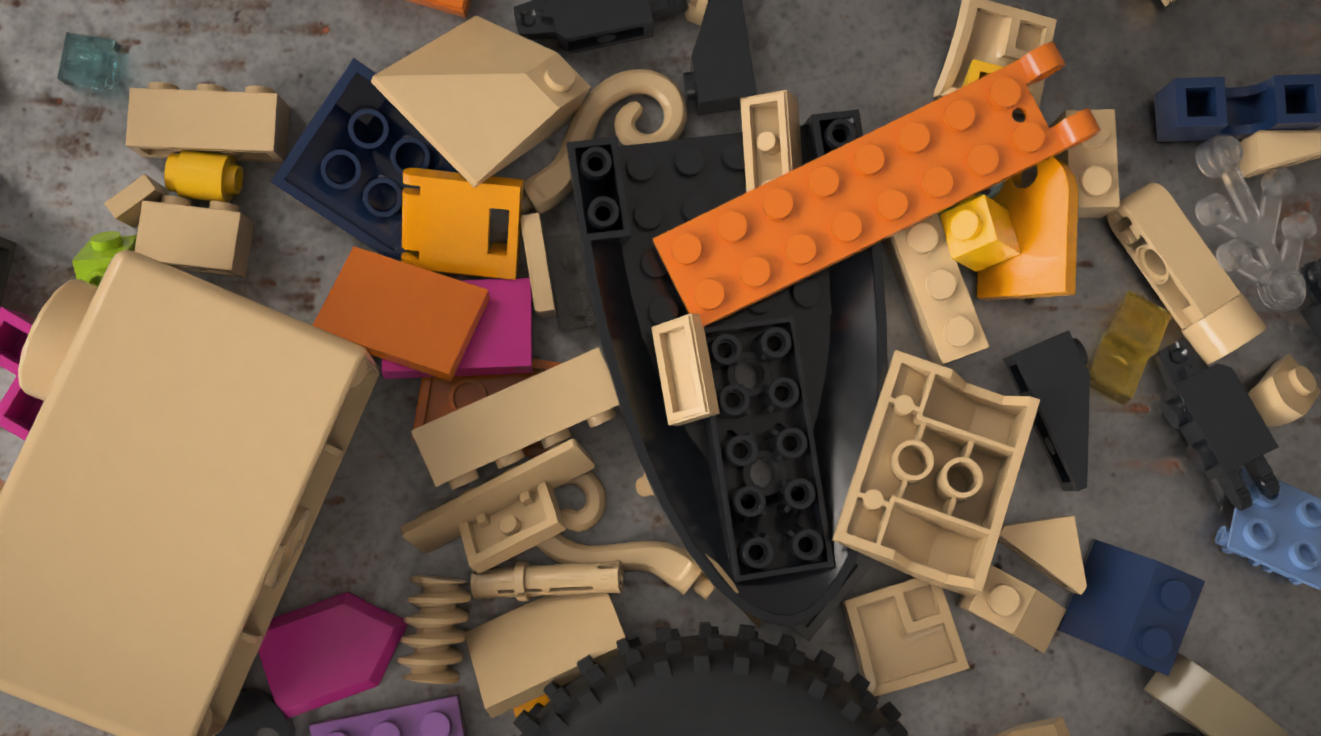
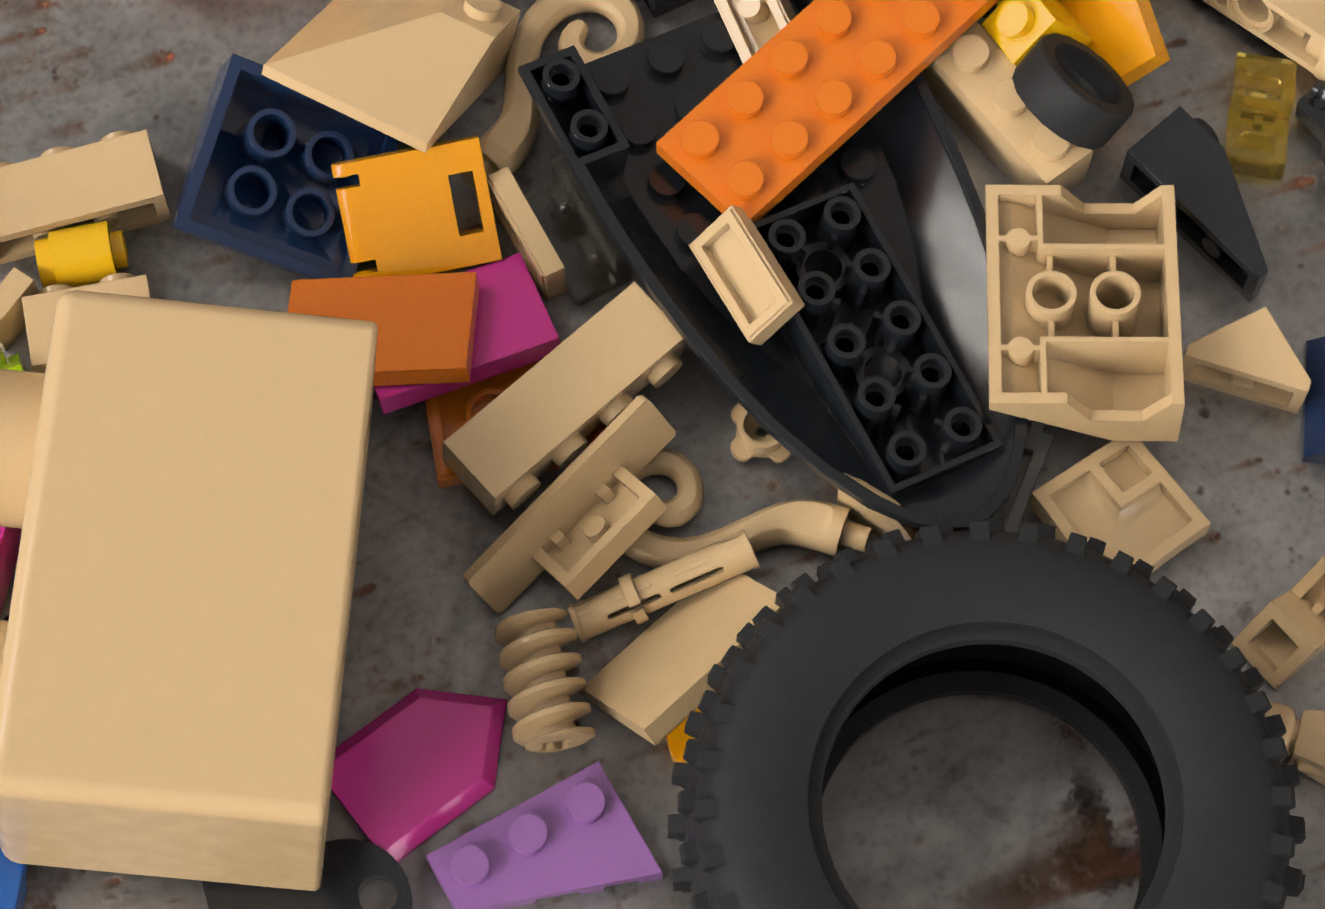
camera: 15 degrees left, 15 degrees down
tan slope [955,565,1066,653] -> none
none -> black tyre [1012,33,1134,150]

